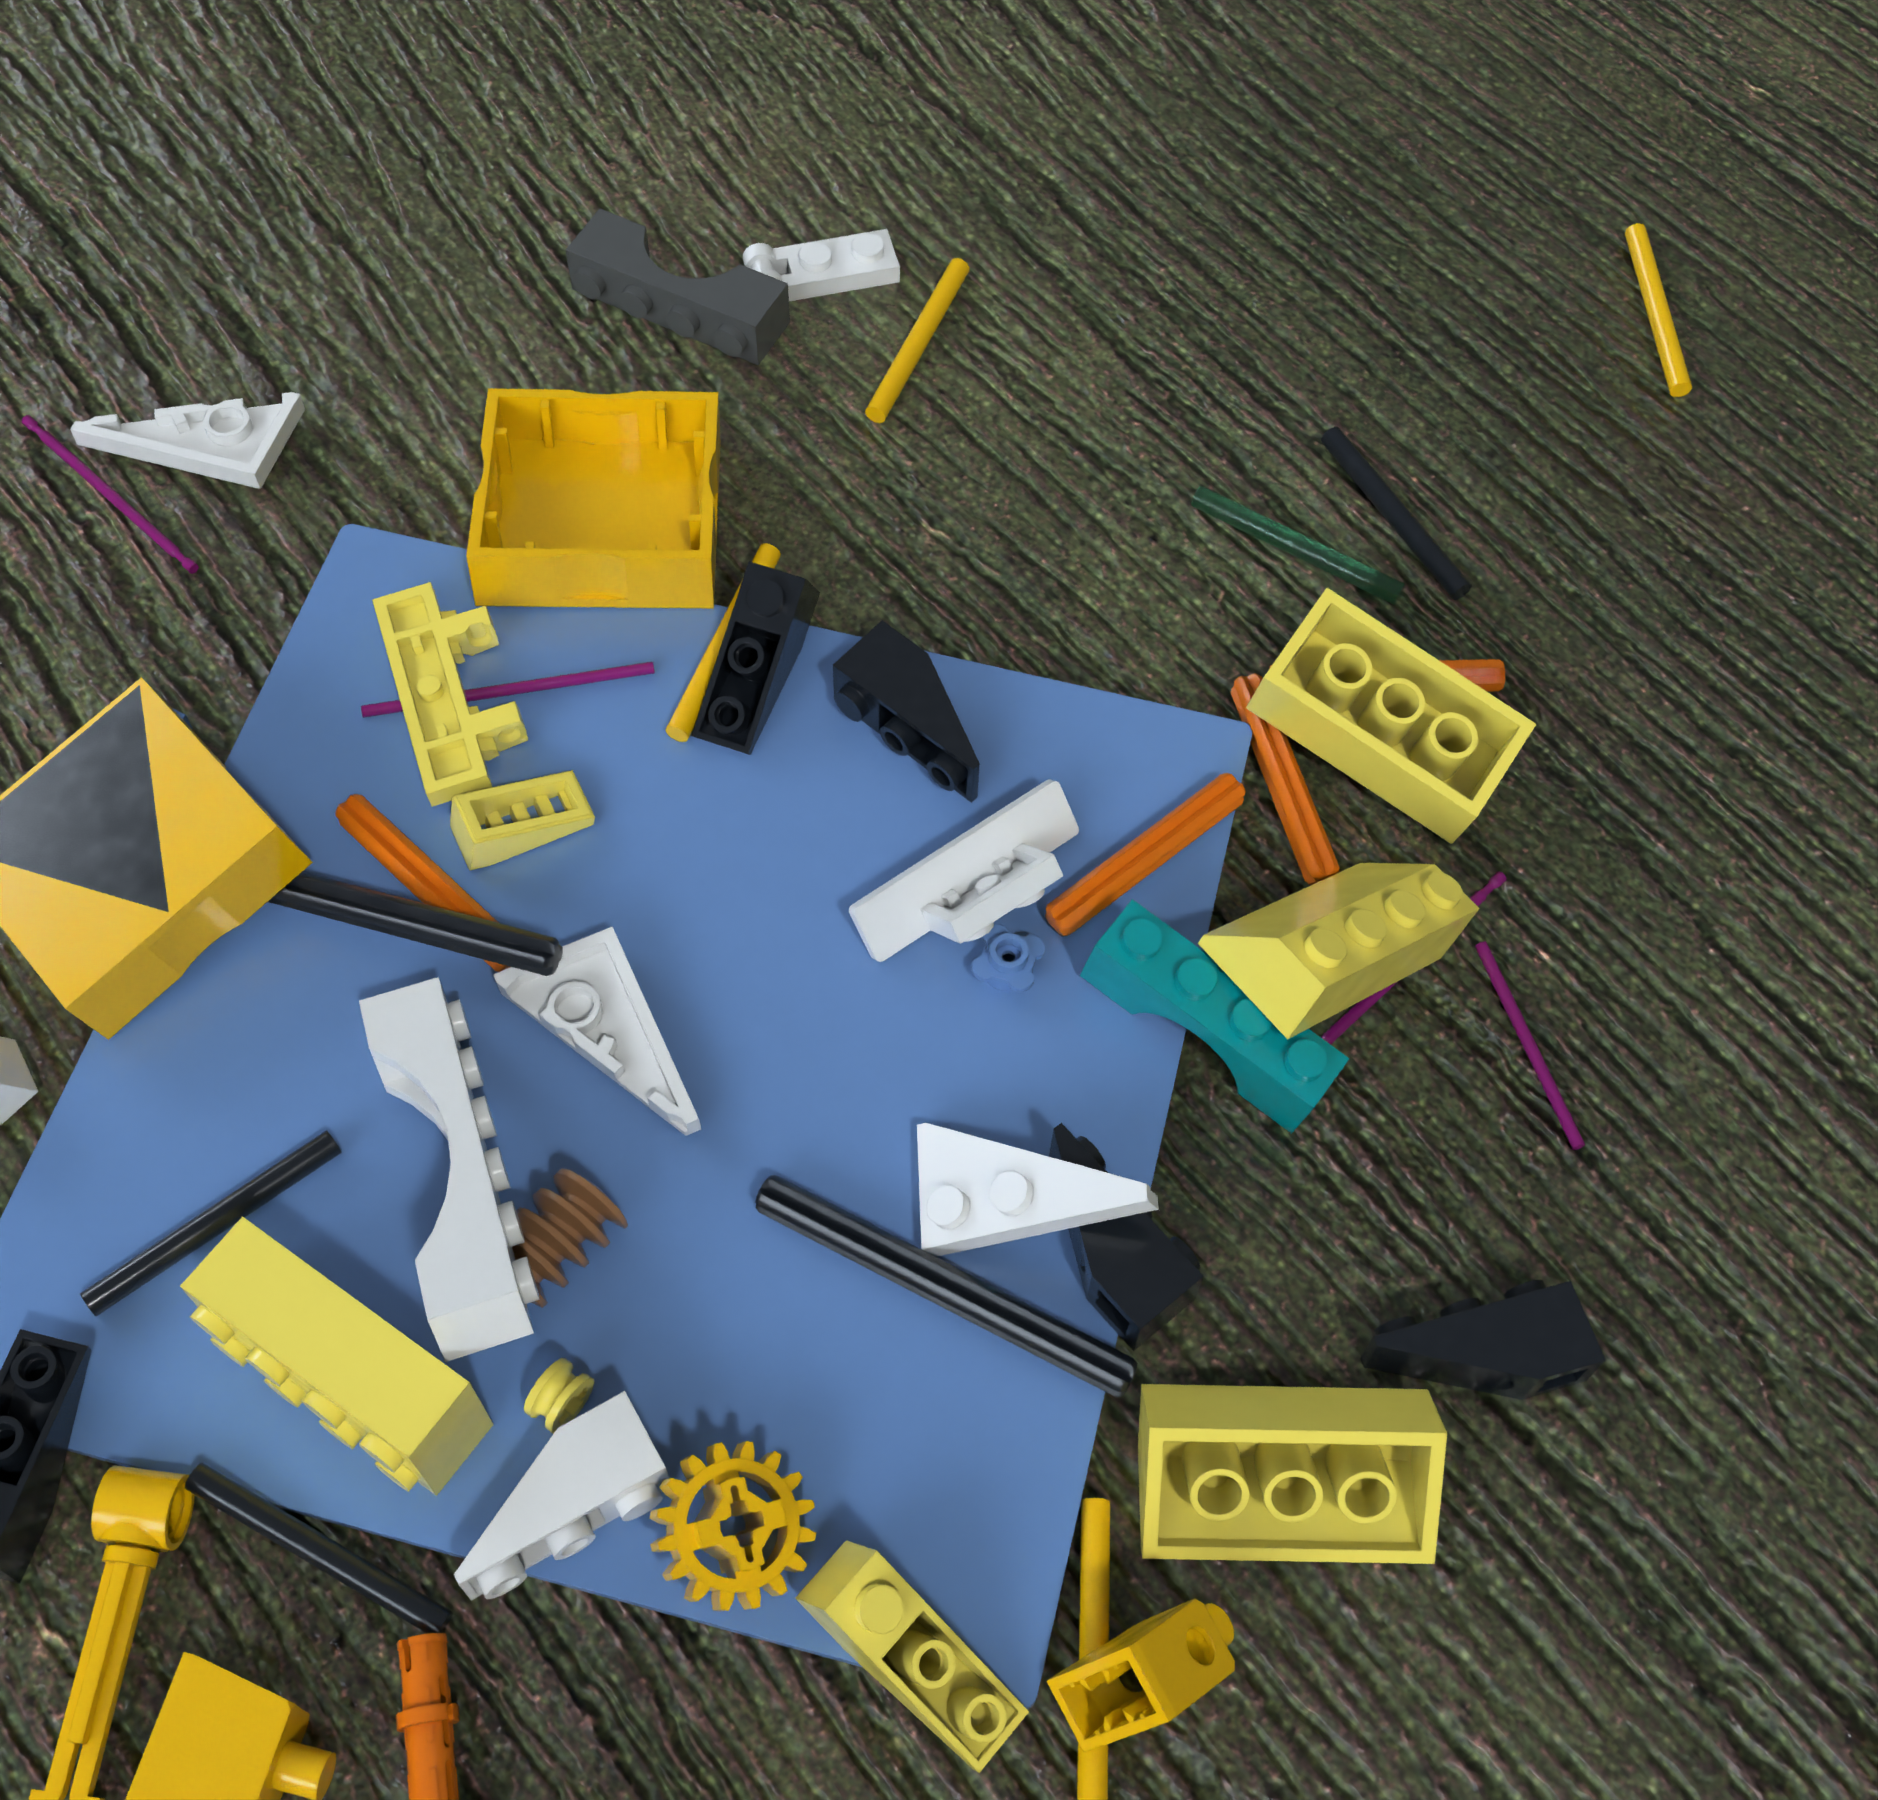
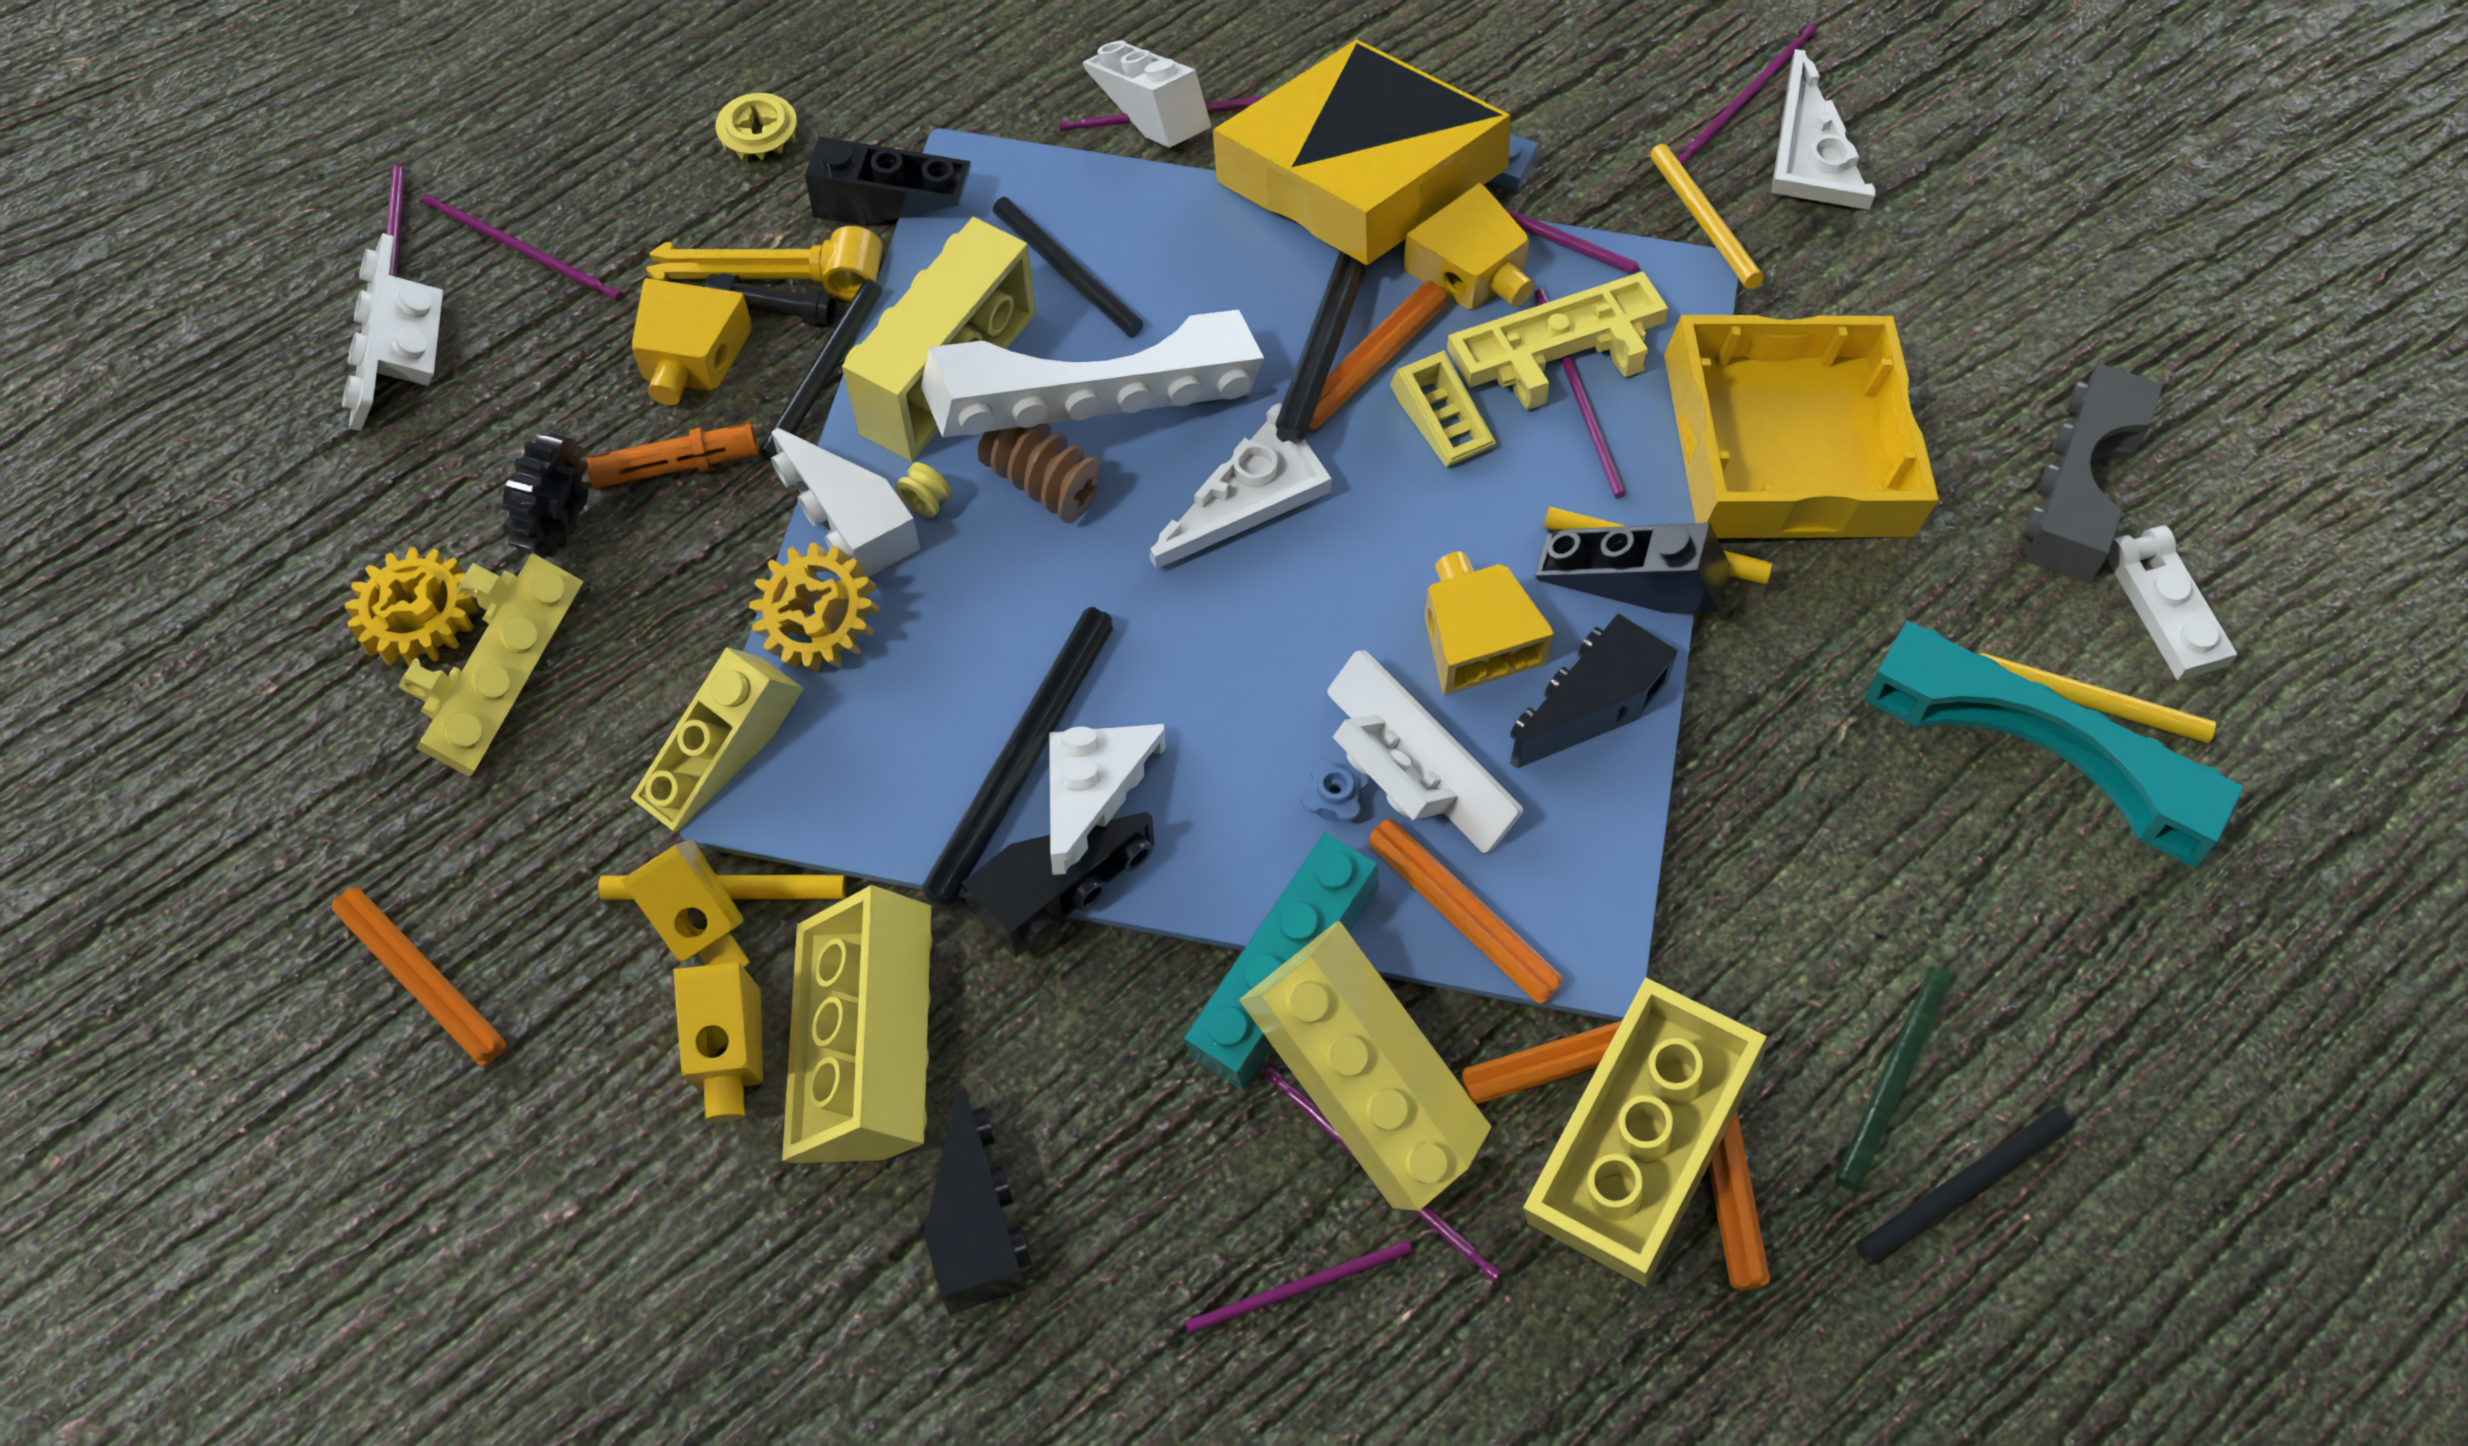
camera: 90 degrees right, 0 degrees up
none -> yellow torso [673,962,763,1122]
none -> black bar [705,272,837,326]
none -> yellow torso [1403,183,1535,309]
none -> yellow torso [1424,551,1554,696]
none -> magenta axle [1502,206,1641,274]
none -> yellow bar [1650,144,1764,289]
none -> teal arch [1864,620,2244,869]

